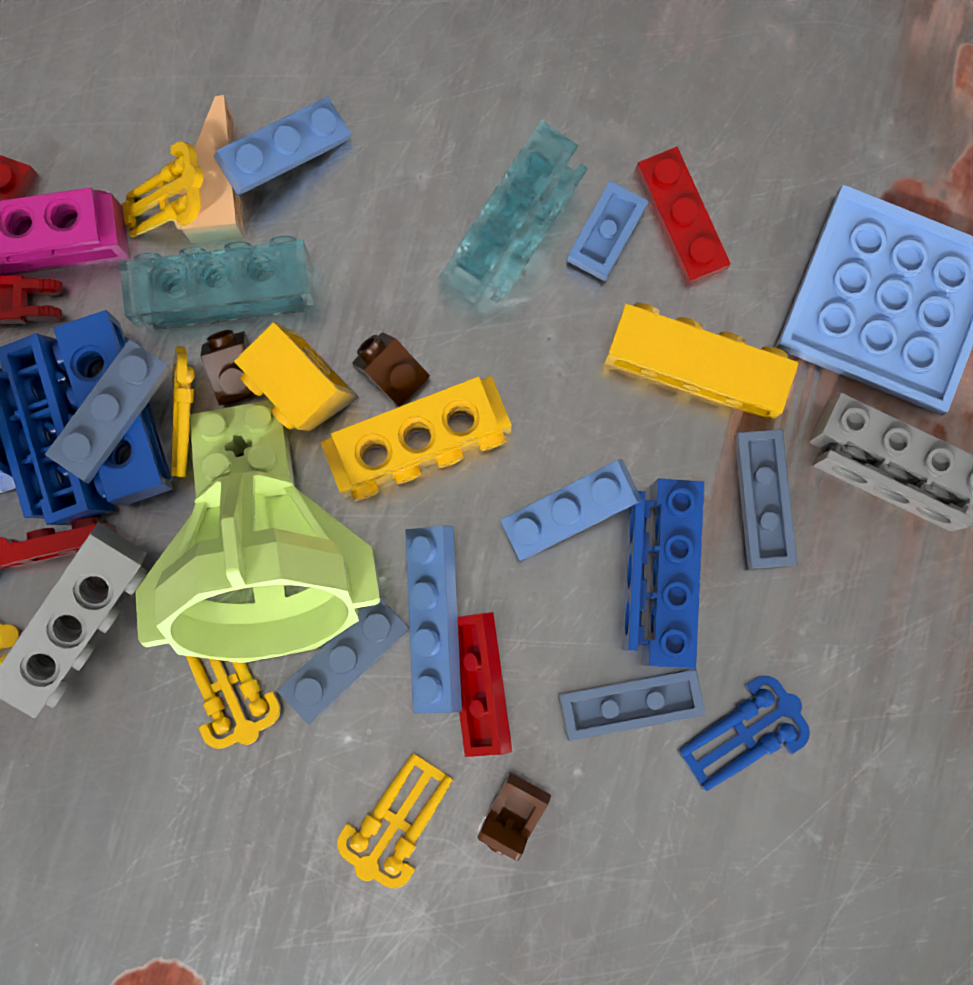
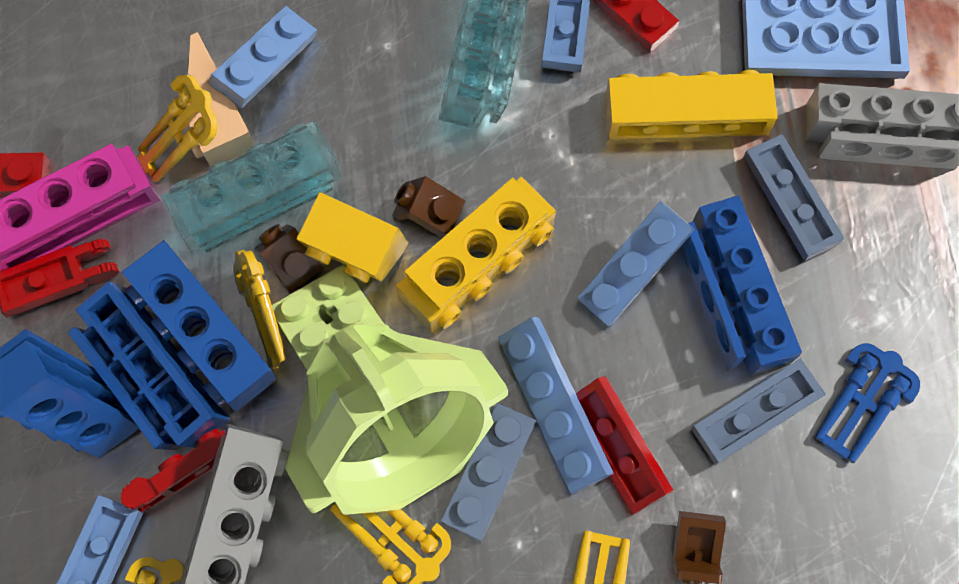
camera: 20 degrees left, 10 degrees down
sand blue plate [45,339,172,484] -> none

